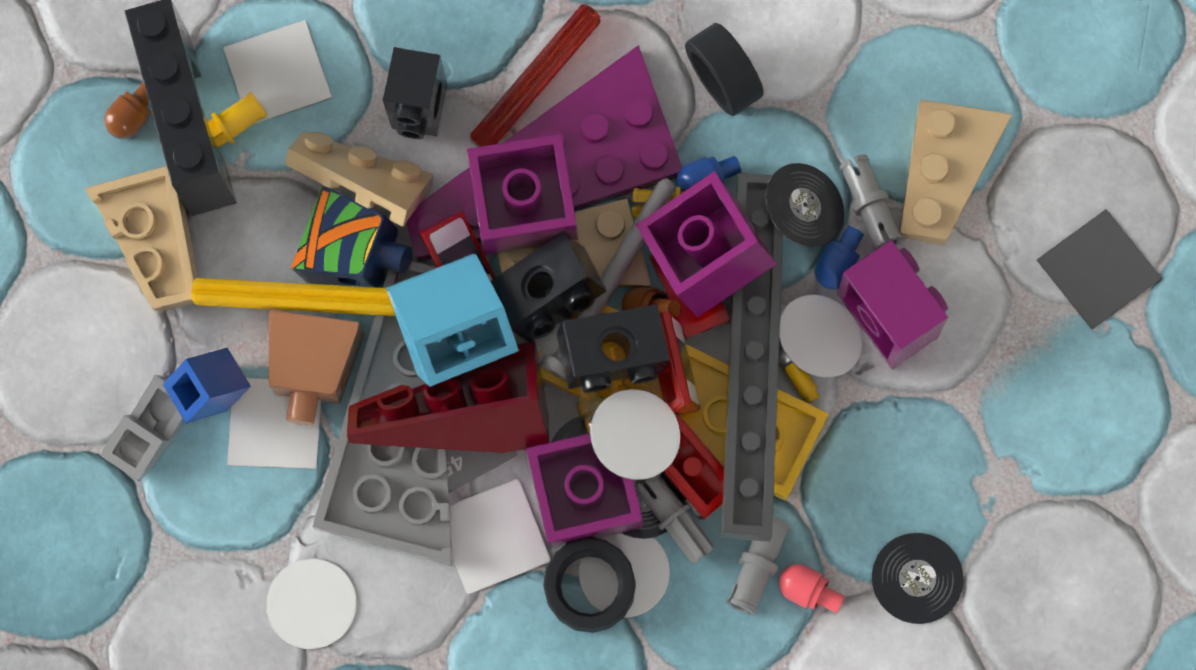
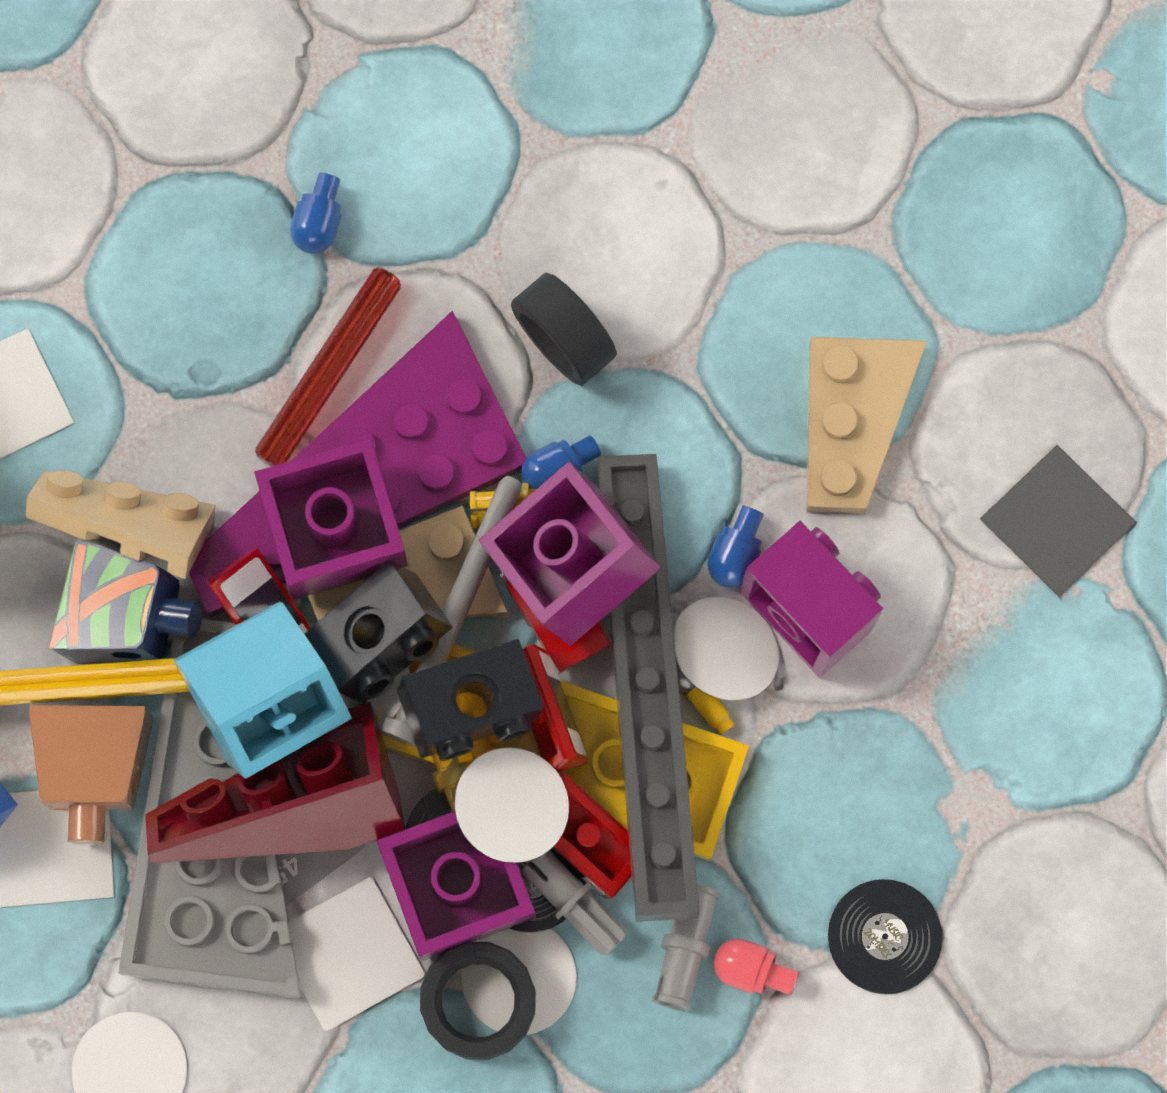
camera: 15 degrees left, 0 degrees up
black brick [383,47,448,139] -> none
dark orange cylinder [621,287,681,317] -> none
black sticker [766,163,844,247] -> none
light grey pin [839,154,903,250] -> none

